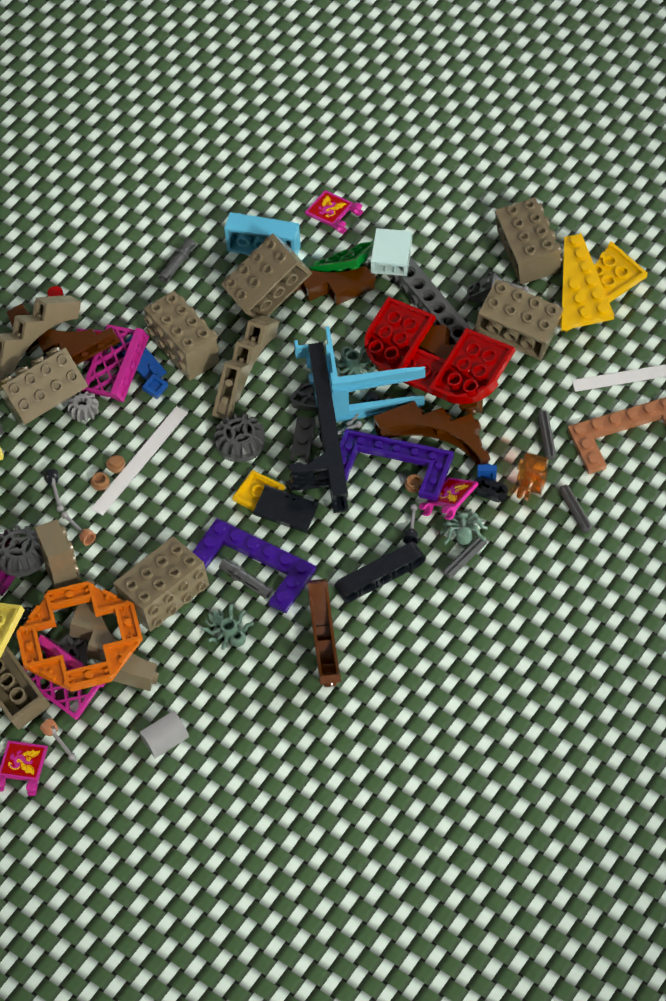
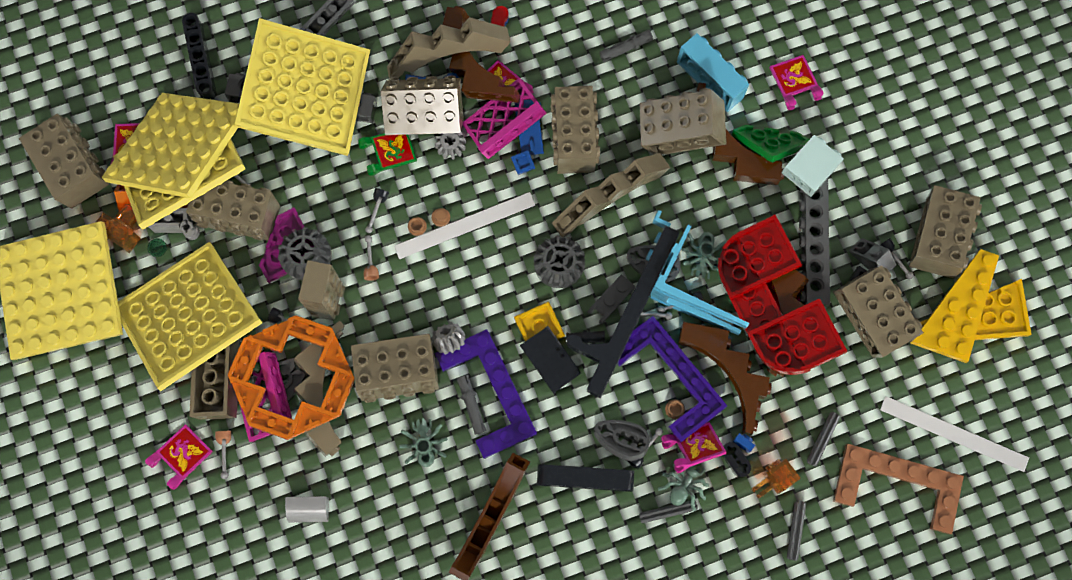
camera: 30 degrees right, 20 degrees up
none -> flag [358,133,417,176]
none -> light grey gear [432,322,466,355]
none -> dark grey piece [594,420,650,461]

